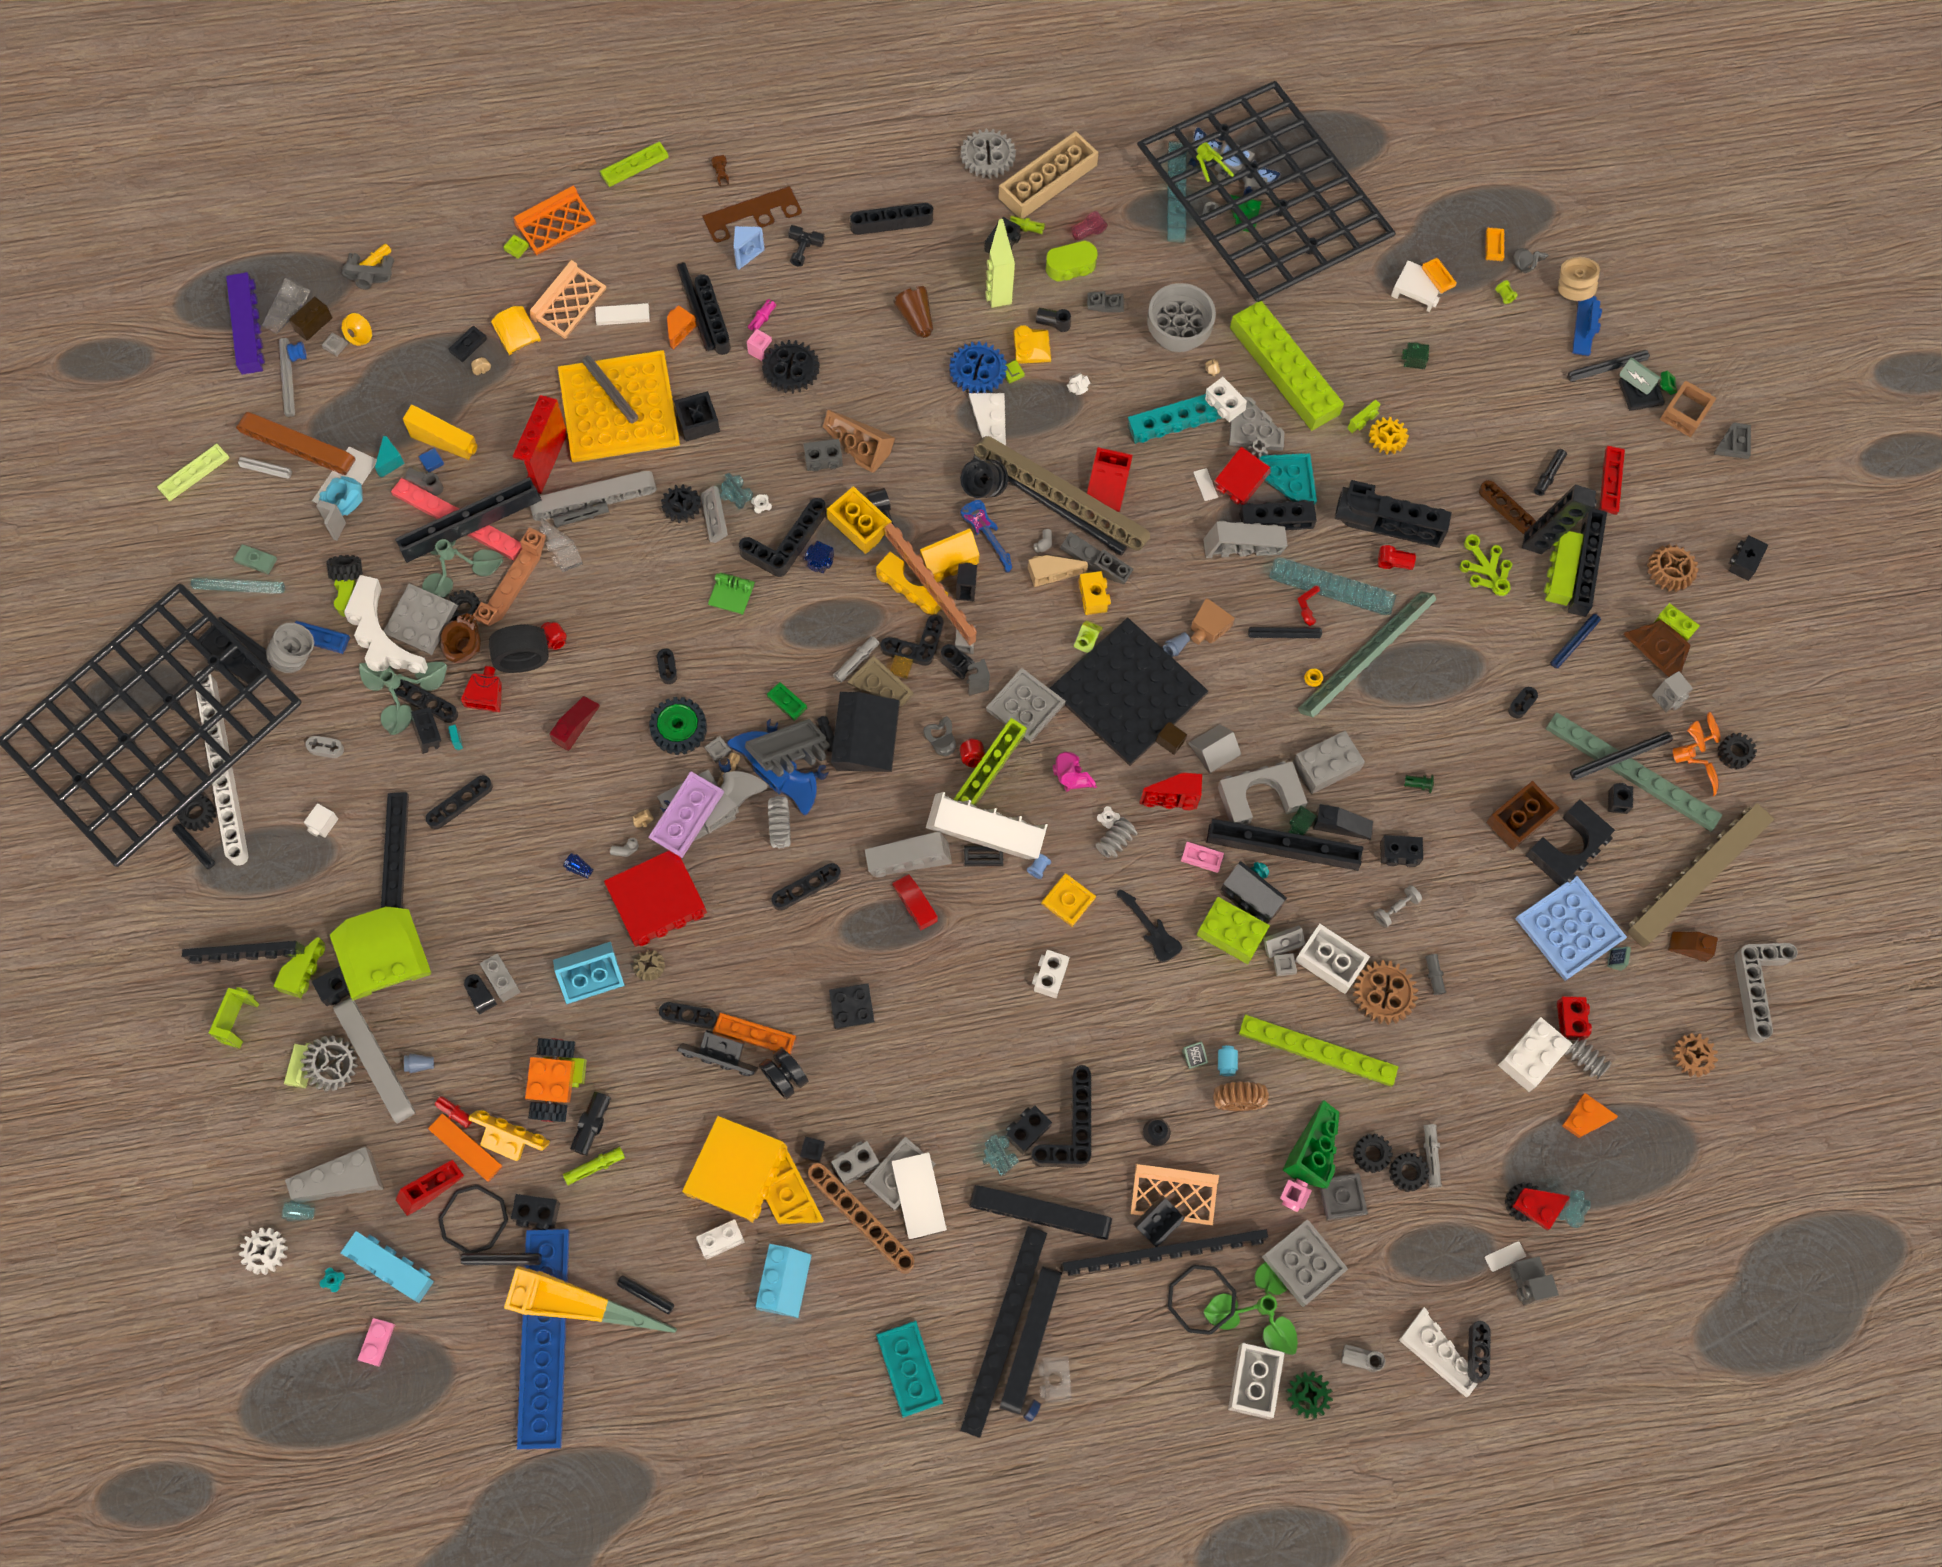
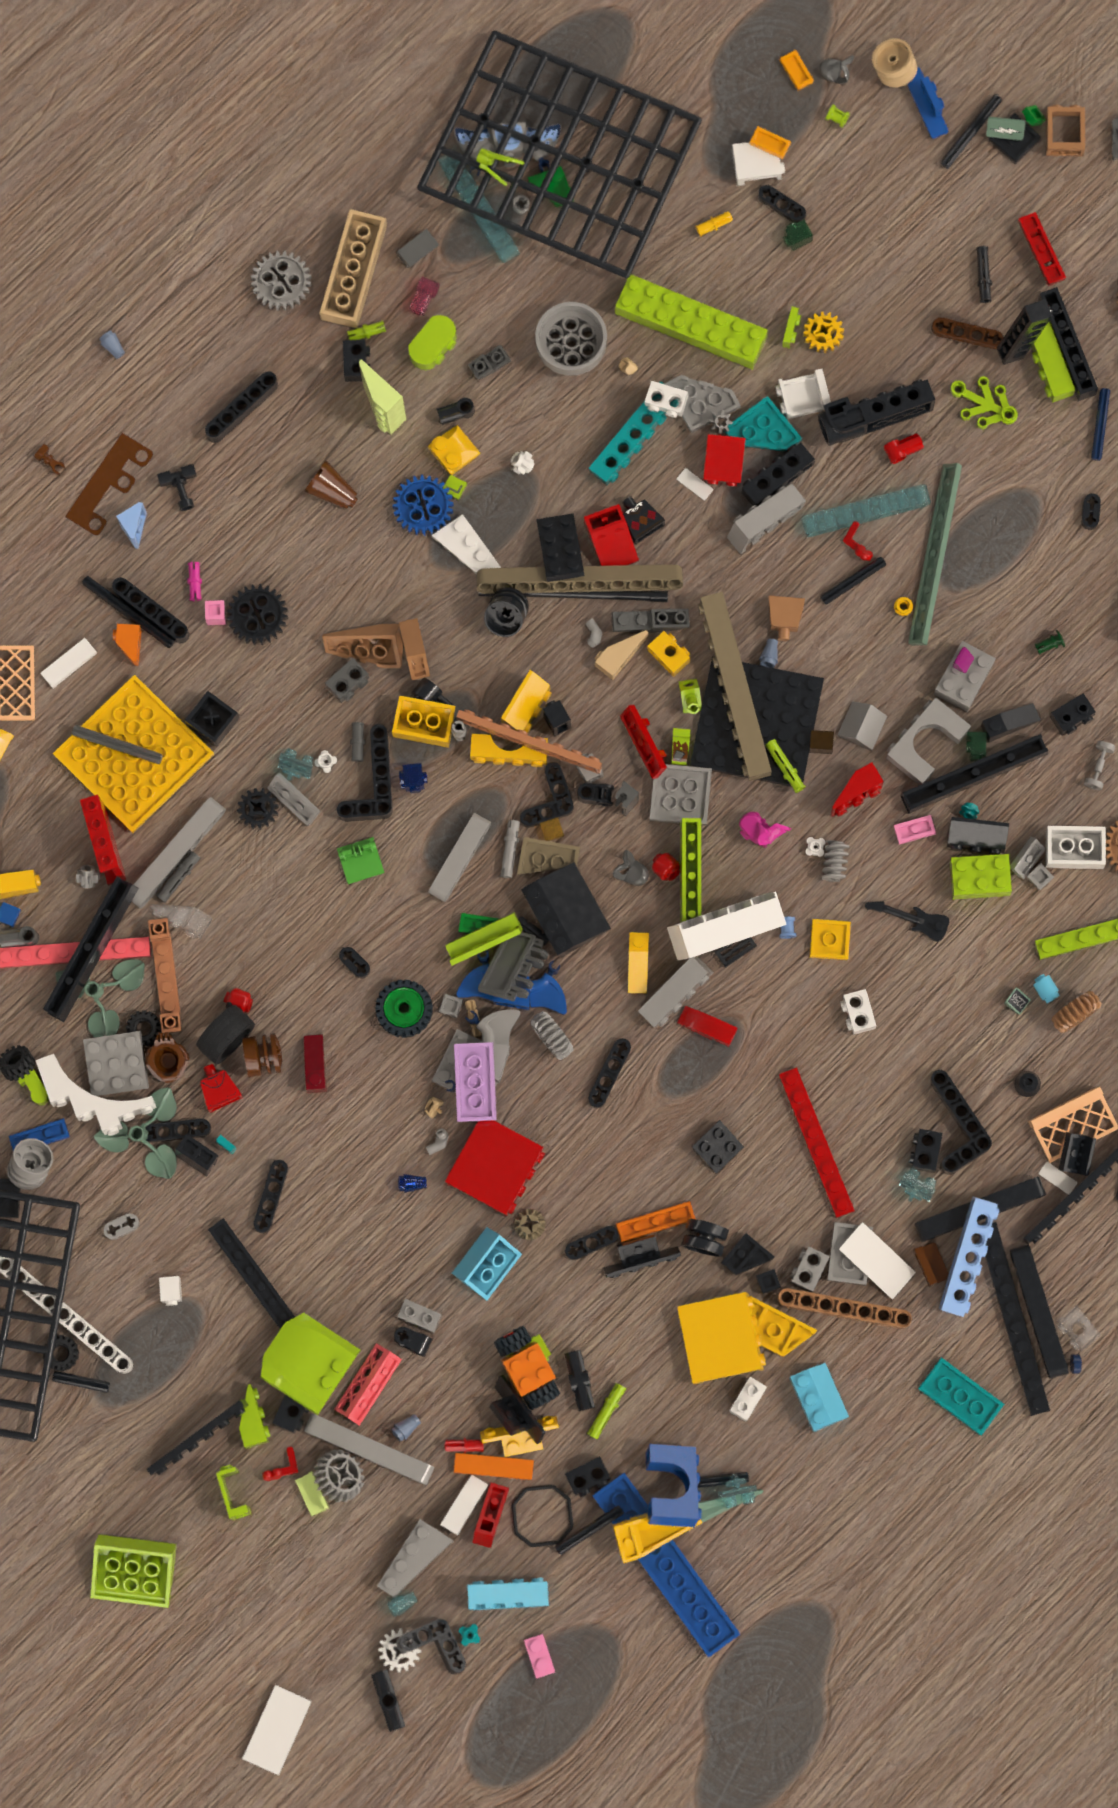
camera: 25 degrees left, 10 degrees up
blue piece [960,500,1012,572] -> none
none -> light grey gear [76,865,100,888]
none -> lime slope [91,1534,176,1608]
none -> sand blue cone [99,330,125,359]
none -> reddish brown wheel [242,1033,283,1077]
none -> white tile [242,1685,312,1775]
none -> red piece [262,1447,298,1481]
none -> coral fence [334,1343,402,1426]
none -> dark grey pin [350,722,365,762]
none -> black piece [371,1669,406,1732]
none -> dark grey hinge [396,229,439,268]
none -> black beam [396,1619,466,1675]
none -> medium nougat window [399,618,430,680]
none -> light grey beam [428,813,492,902]
none -> white slope [441,1475,488,1535]
none -> lime fence [445,912,523,966]
none -> light grey pin [451,721,467,741]
none -> black bracket [489,1375,545,1444]
none -> black plate [536,513,584,582]
none -> red hinge [620,705,667,779]
none -> black torso [622,496,665,545]
none -> yellow slope [628,932,649,994]
none -> arch [645,1444,702,1527]
none -> leg [672,728,691,766]
none -> yellow axle [695,212,733,237]
none -> dark tan brick [698,592,772,781]
none -> clear light blue hips [718,1474,757,1508]
none -> black wing [721,1233,775,1276]
none -> black beam [758,185,806,224]
none -> lime pin [765,739,806,793]
none -> white panel [775,369,831,419]
none -> red plate [779,1067,855,1219]
none -> reddish brown panel [913,1243,949,1287]
none -> light blue brick [939,1196,999,1317]
none -> magenta slope [953,647,974,673]
none -> white sticker [1039,1162,1077,1195]

